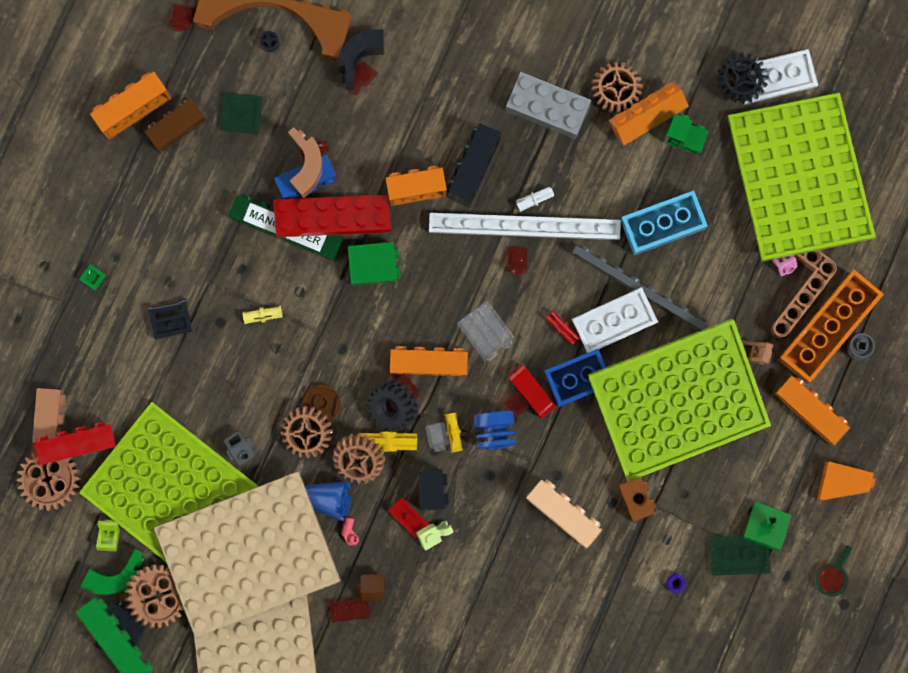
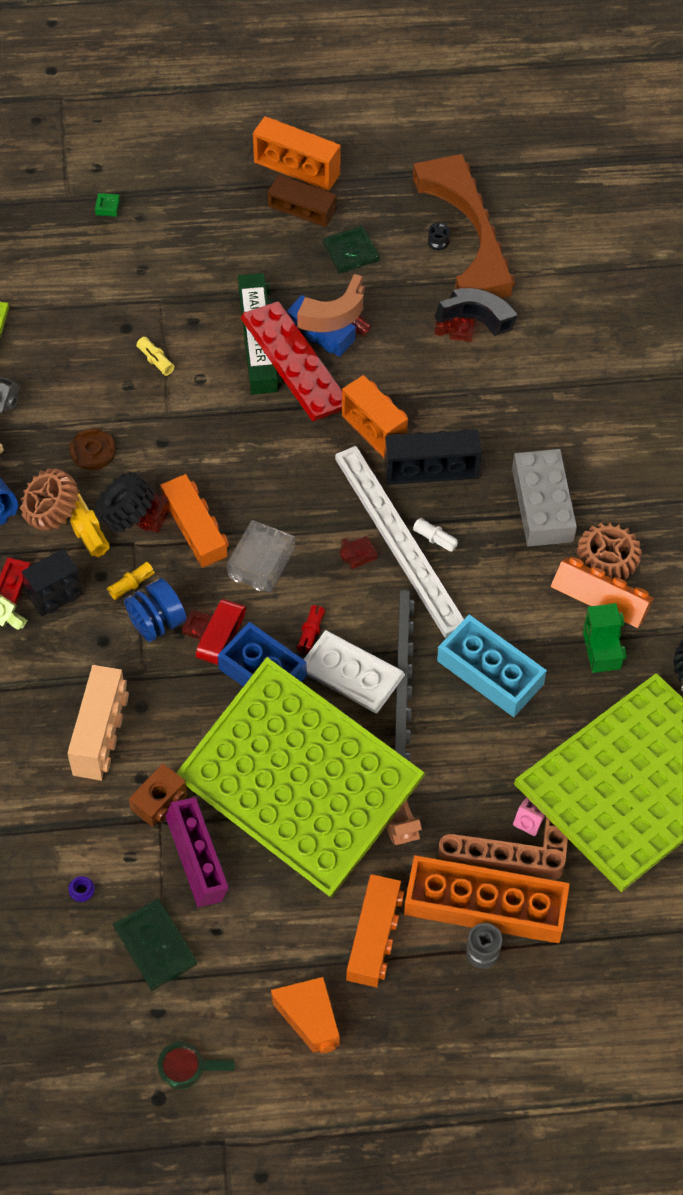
camera: 55 degrees right, 25 degrees down
black plate [148,298,193,340] -> none
clear red bracket [169,4,194,32] -> none
nougat gear [280,406,333,458] -> none
green brick [348,242,401,286] -> none
clear brick [425,422,449,452] -> none
green tile [743,501,792,552] -> none
none -> magenta brick [165,797,229,907]

